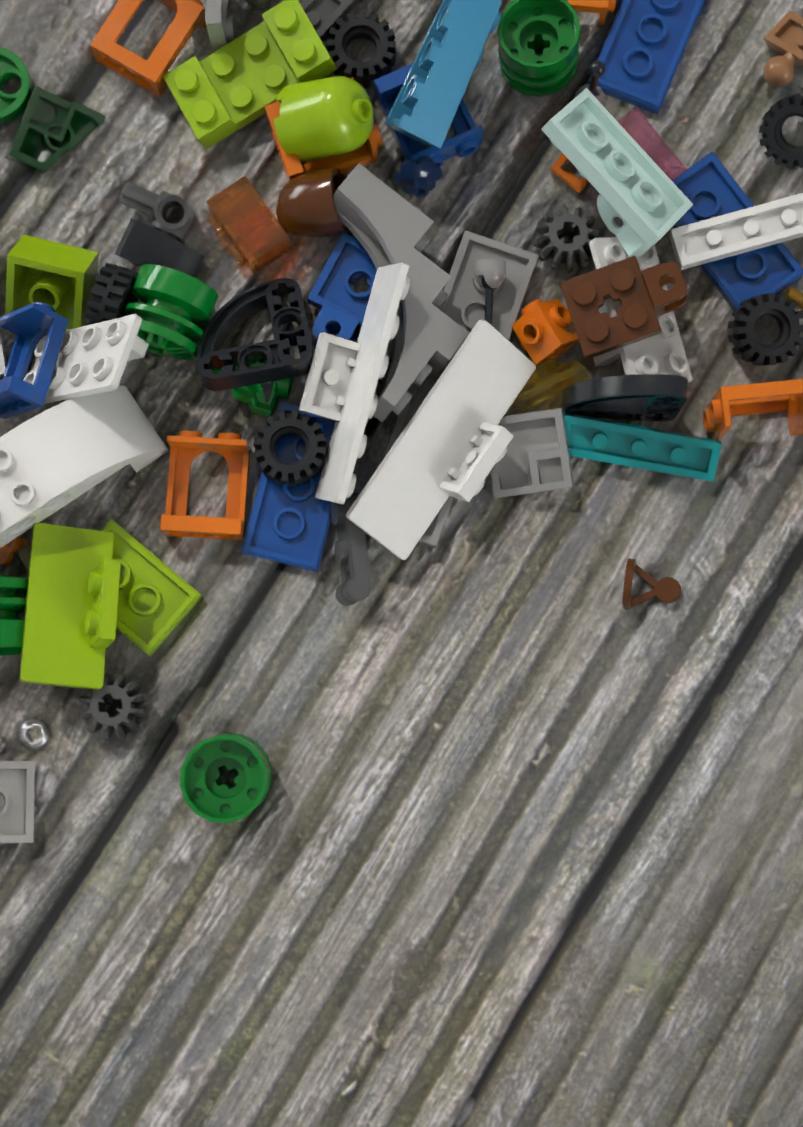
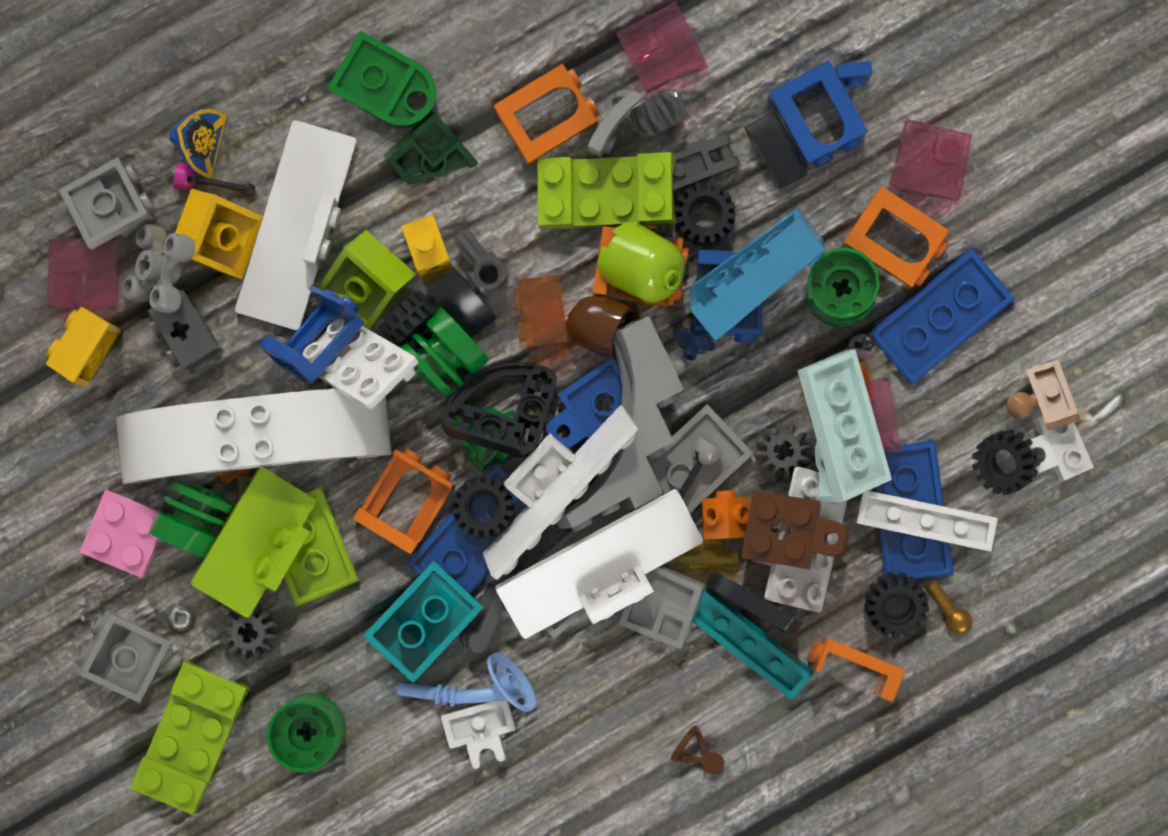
camera: 30 degrees right, 5 degrees up
none -> lime piece [130,661,250,815]
none -> teal slope [363,561,484,683]
none -> light blue dish [397,653,536,712]
none -> yellow torso [401,214,453,285]
none -> white plate [441,700,516,769]

